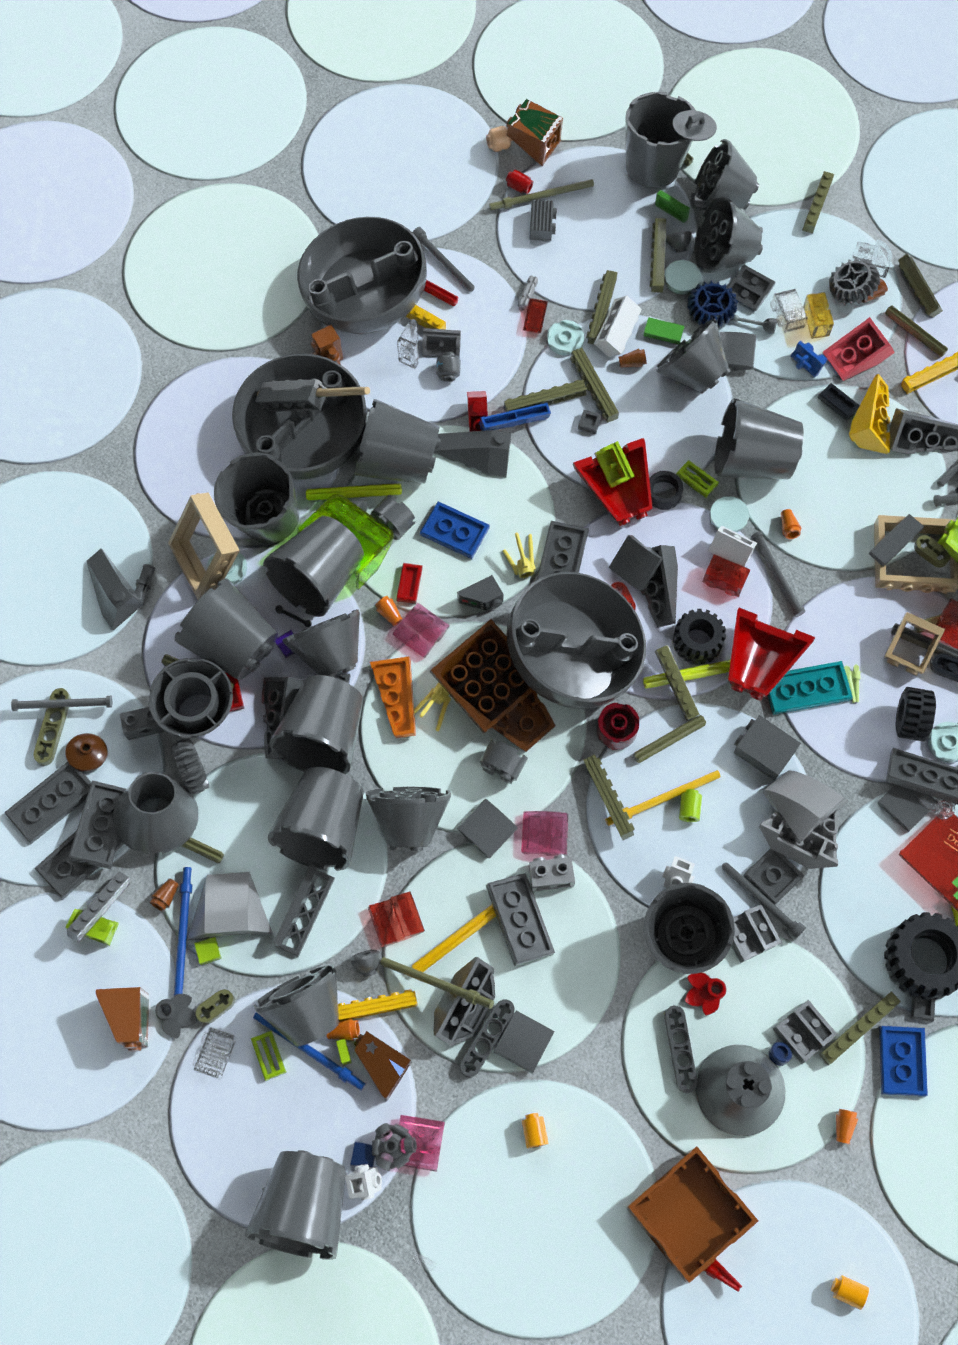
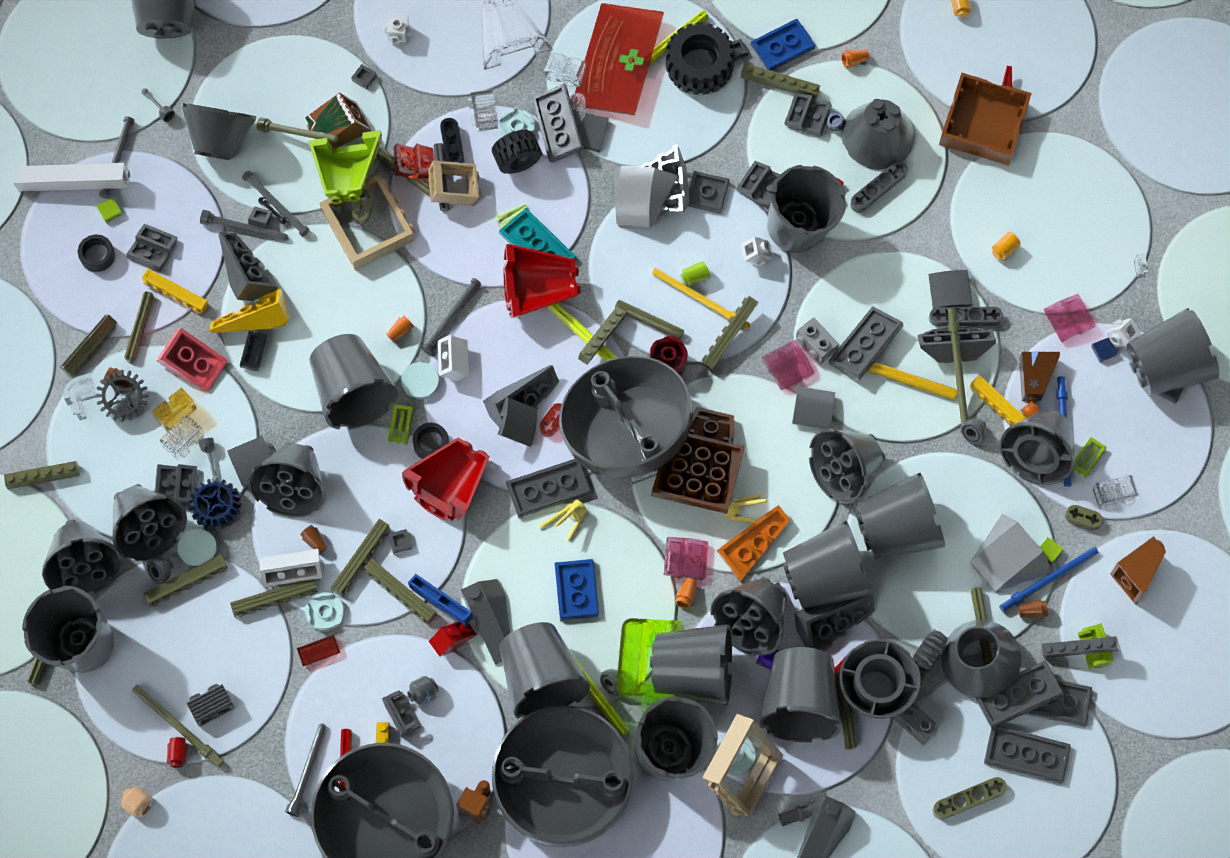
camera: 125 degrees left, 0 degrees up
dark grey bar [11,695,113,711] -> none
reddish brown dish [65,733,108,771] -> none
dark grey plate [155,994,197,1038] -> none
piece [255,379,370,412] -> none
dark grey fence [273,865,335,957] -> none
black hinge [275,605,312,628] -> none
lime tile [336,1039,352,1066] -> none
dark grey brick [368,495,416,540] -> none
clear red slope [368,891,425,948] -> none
dark grey piece [372,1123,417,1171] -> none
red tile [396,563,423,604] -> none
clear tile [397,319,419,369] -> none
dark grey slope [457,575,504,611] -> none
dark grey brick [479,739,528,784] -> none
dark orange slope [506,99,563,166] -> none
light grey axle [518,275,538,309] -> none
lime hinge [594,441,634,488] -> none
bright green tile [643,317,684,344] -> none
bright green tile [655,190,690,223] -> none
shield [673,110,717,141] -> none
black tyre [673,609,726,664] -> none
clear red brick [702,554,751,597] -> none
dark grey piece [722,862,806,940] -> none
dark grey brick [734,715,801,781] -> none
blue hips [790,341,827,377] -> none
dark grey tile [869,514,924,567] -> none

